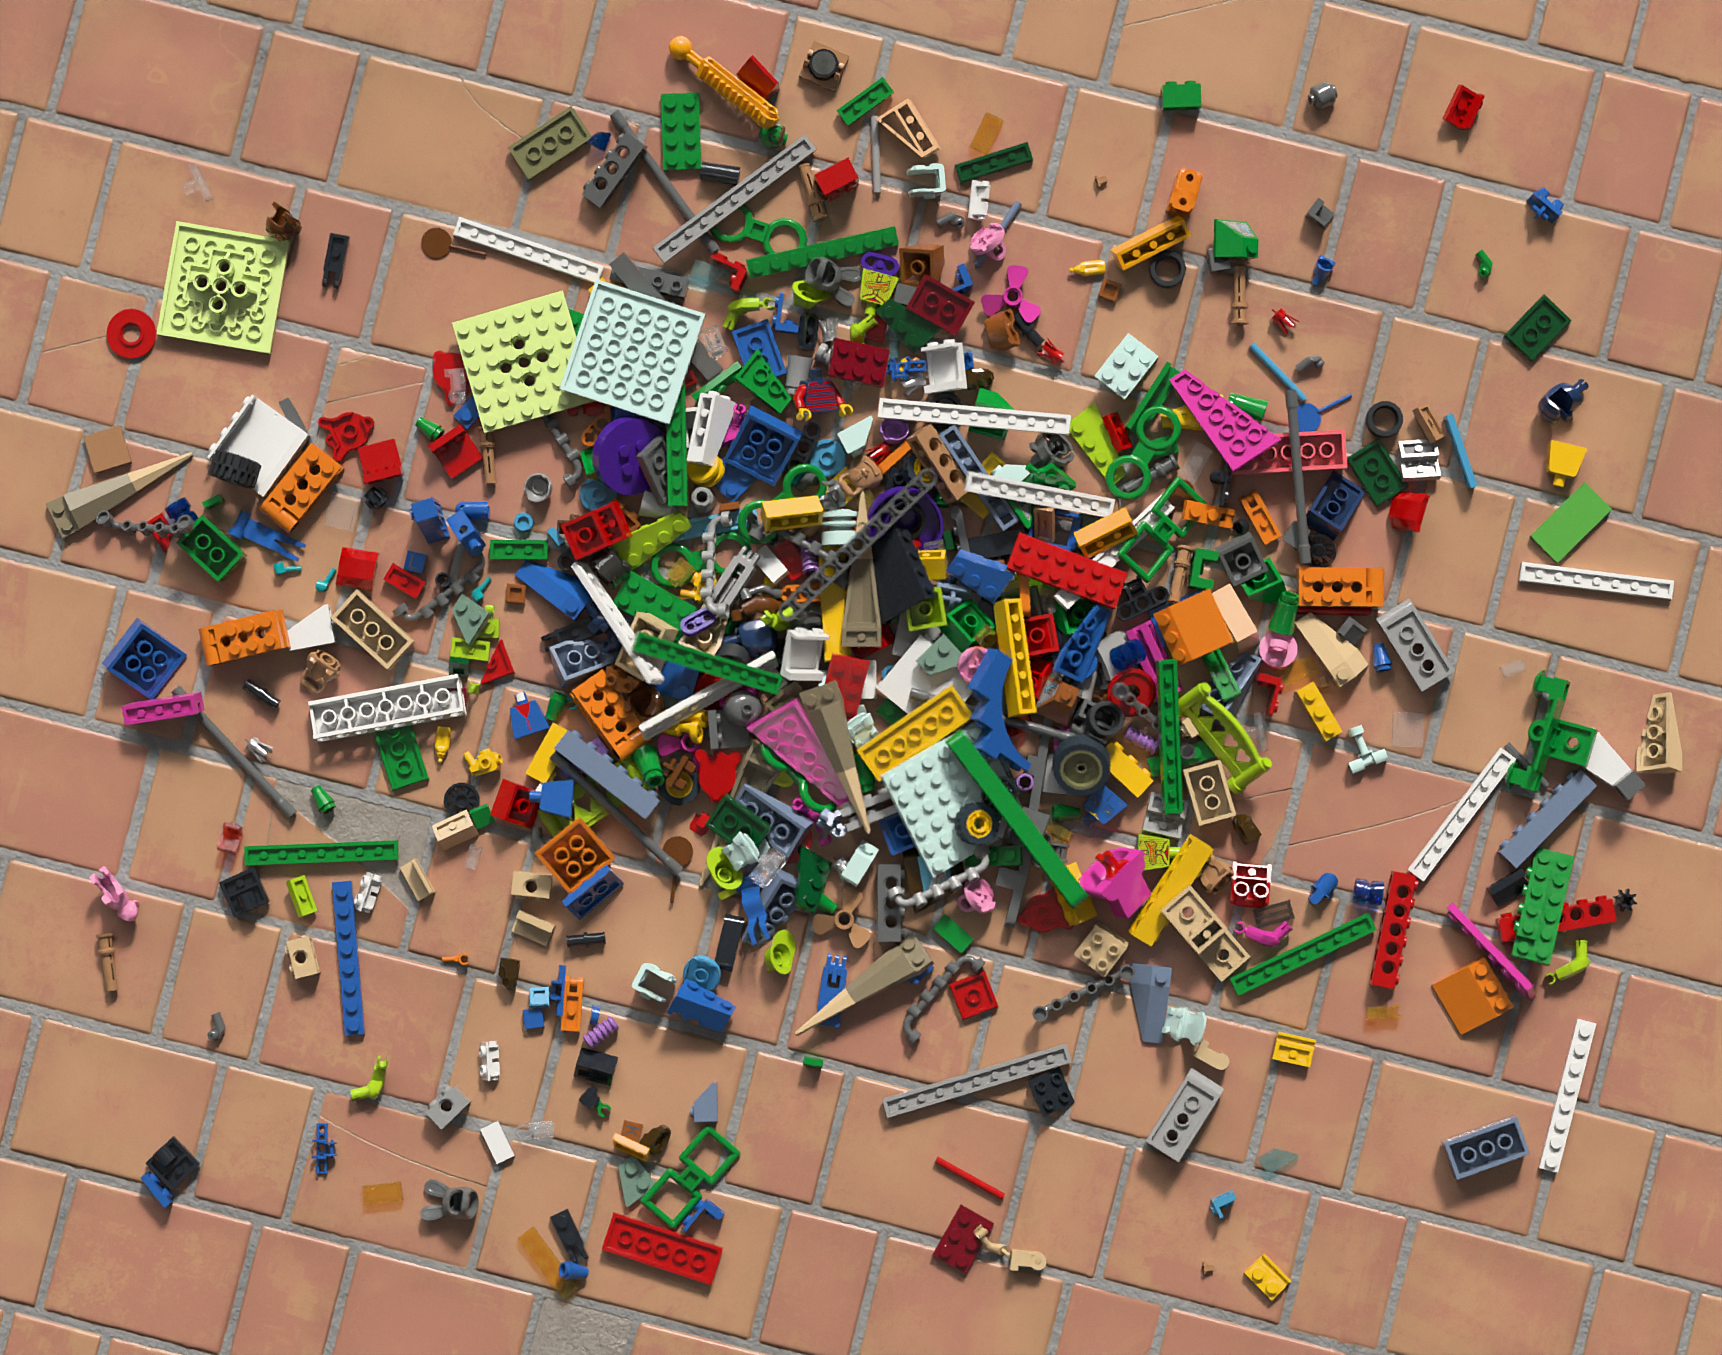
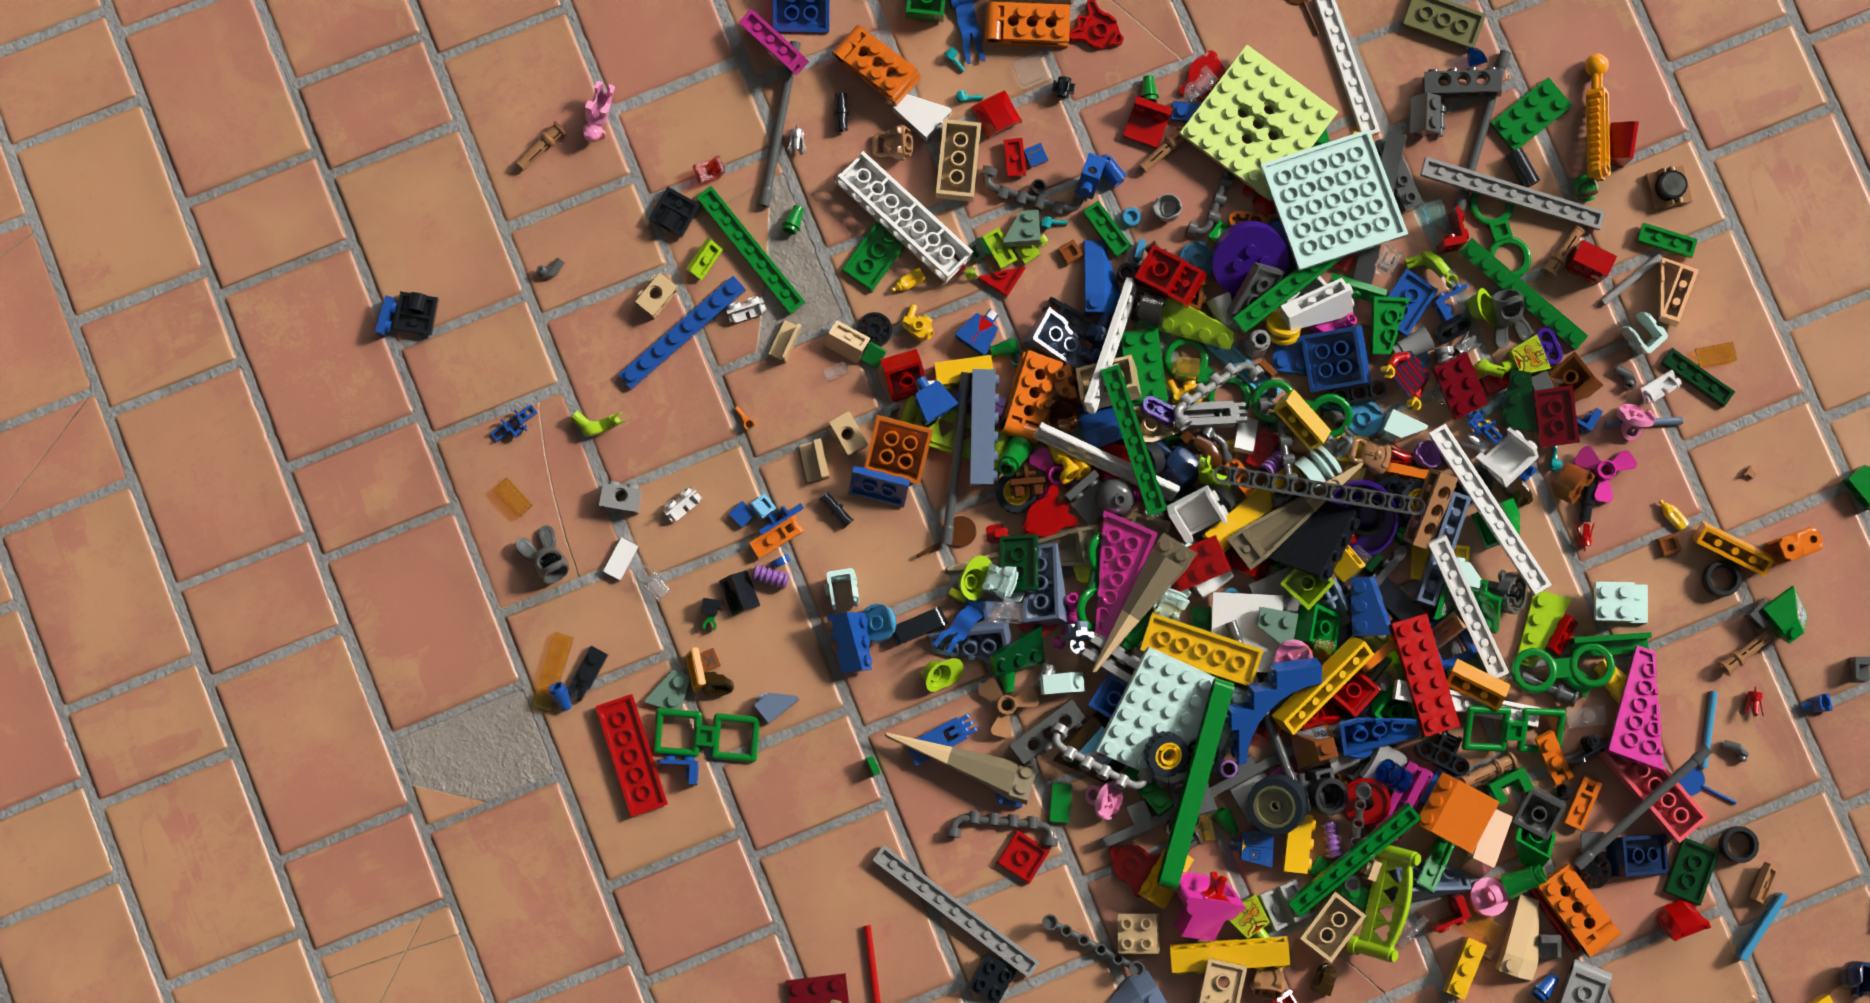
camera: 45 degrees right, 5 degrees down
red bracket [358,439,404,485] -> none
blue wedge [409,497,450,544] -> none
dark brown rock [498,957,521,990] -> none
green plant [1228,393,1269,425] -> none
light grey slope [1398,439,1441,482] -> none
none -> dark grey brick [1410,92,1446,137]
none -> teal hand [1549,446,1563,471]

